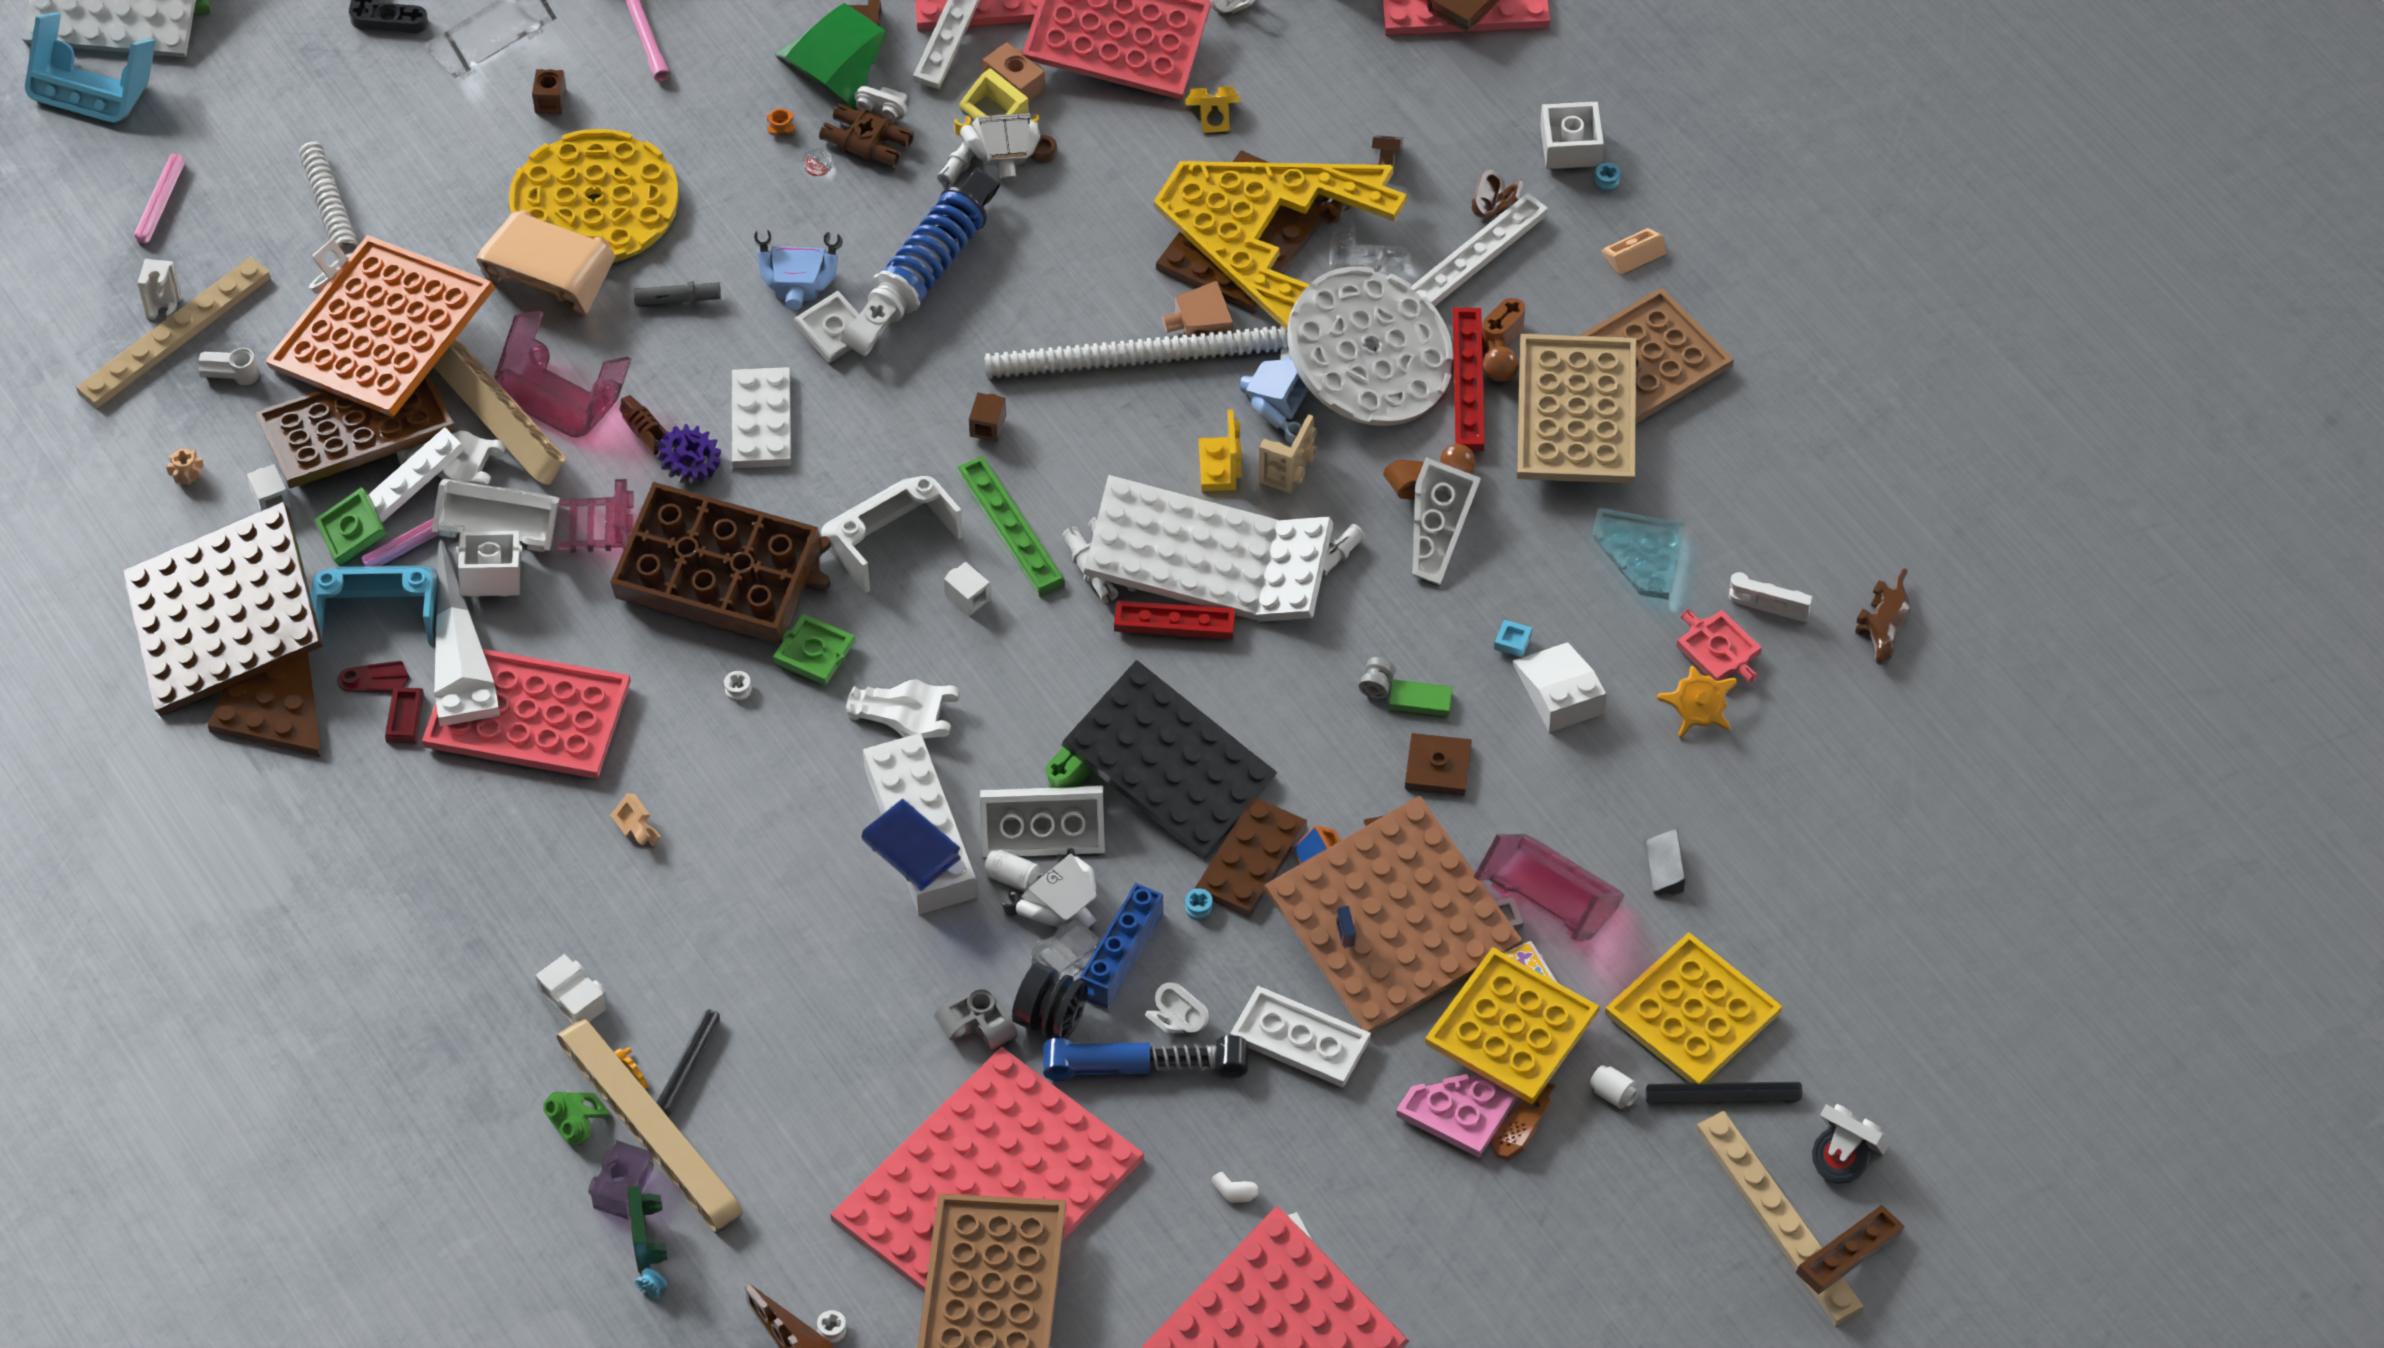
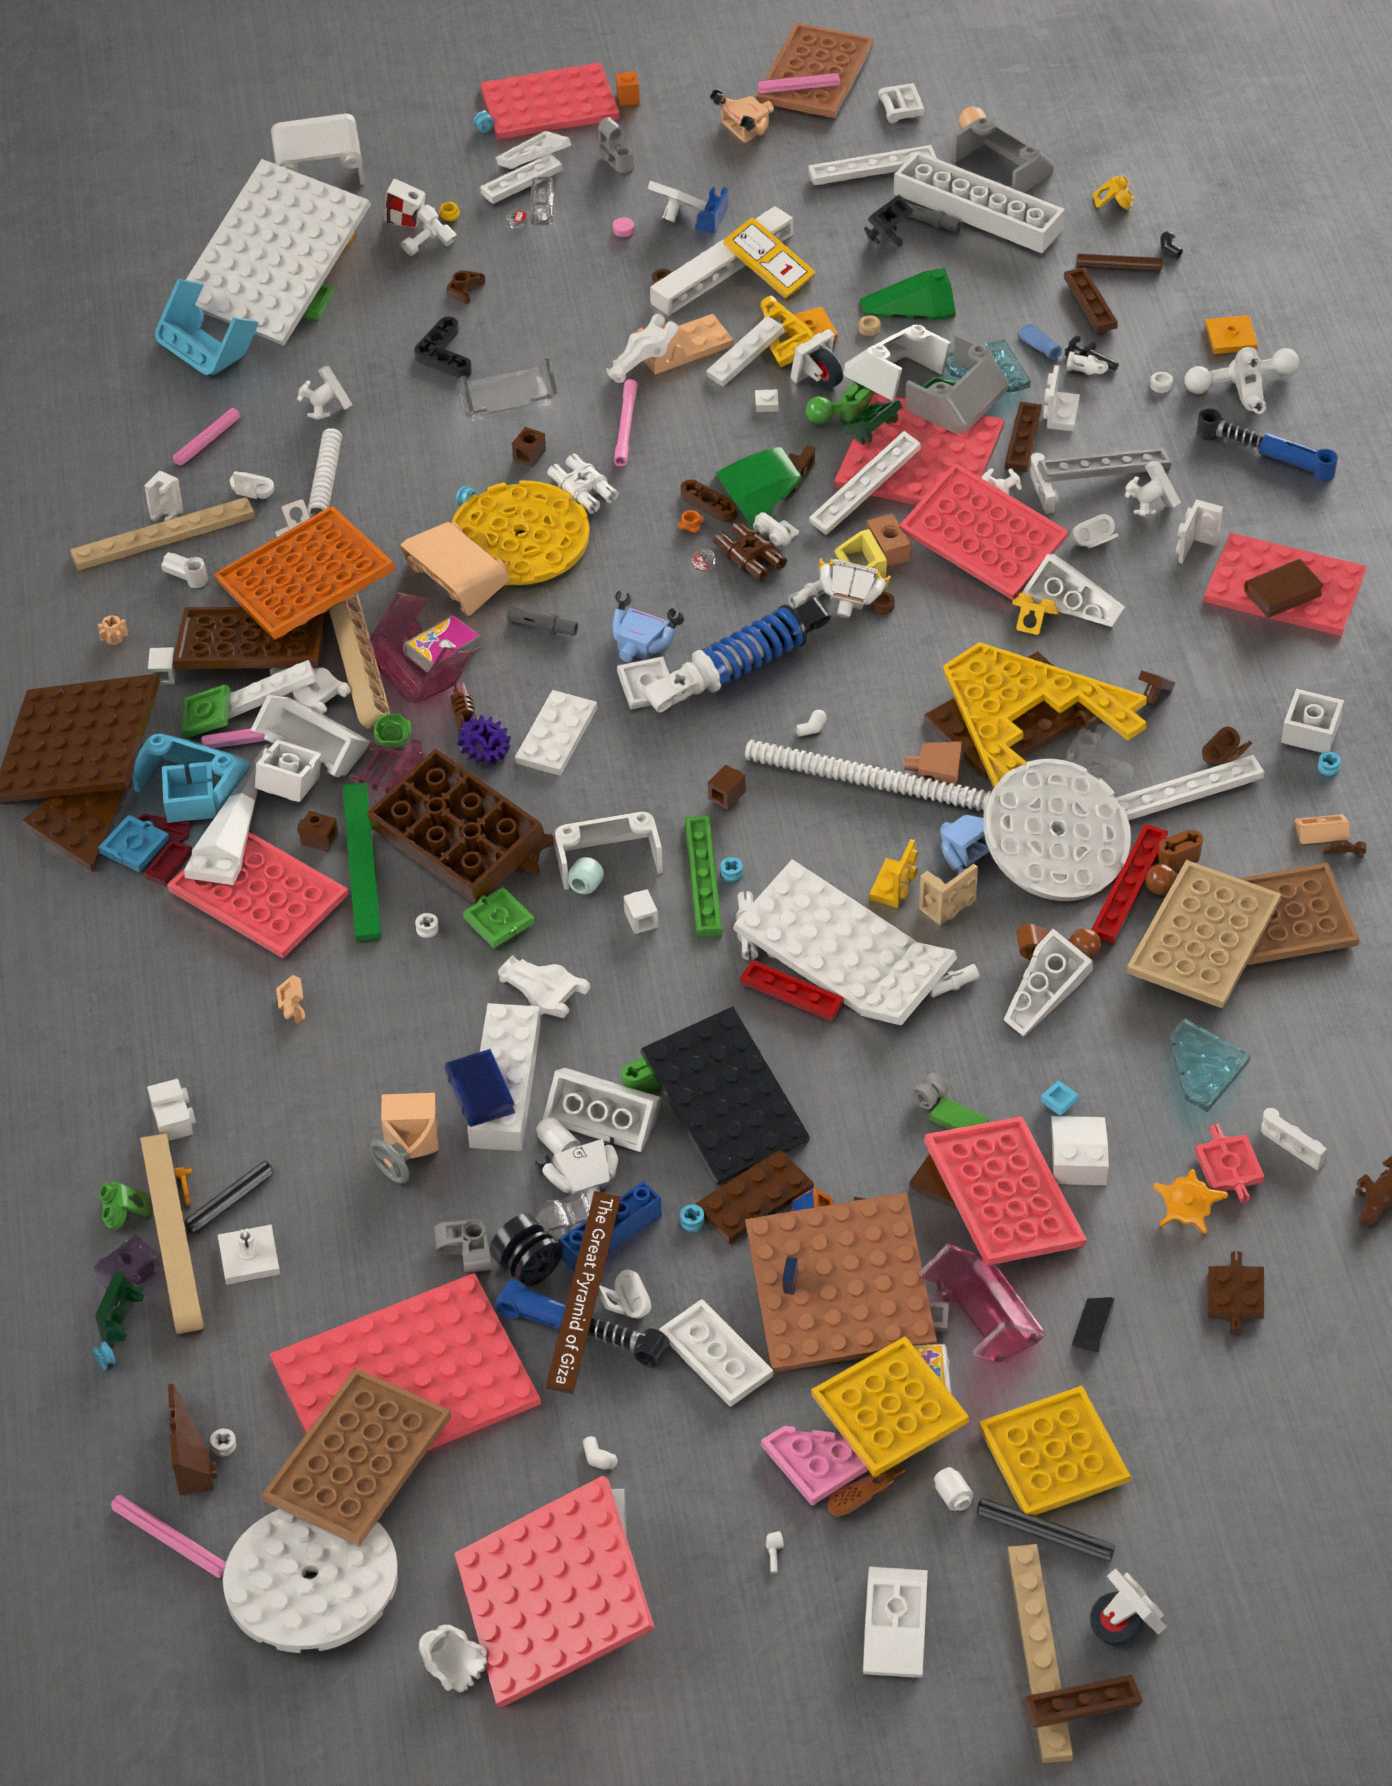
camera: 25 degrees right, 5 degrees down
none -> dark azure plate [98,815,169,873]
none -> medium azure piece [162,761,217,823]
none -> white tile [218,1225,280,1285]
none -> white bracket [230,471,274,499]
none -> white piece [297,366,353,420]
none -> reddish brown brick [297,811,339,852]
none -> green tile [342,783,381,941]
none -> light nougat piece [369,1093,439,1184]
none -> bright green hair [374,713,411,749]
none -> piece [403,615,481,677]
none -> medium azure bush [456,486,478,506]
none -> reddish brown tile [546,1191,621,1394]
none -> white pin [547,454,619,514]
none -> light aqua head [568,857,604,895]
none -> reddish brown beam [680,480,737,522]
none -> medium azure bush [720,857,743,882]
none -> white hand [766,1531,784,1574]
none -> white arm [796,710,827,737]
none -> white slope [863,1567,927,1678]
none -> coral plate [924,1116,1087,1266]
none -> white wedge [1022,554,1125,627]
none -> reddish brown plate [1208,1251,1264,1336]
none -> reddish brown piece [1324,841,1366,858]

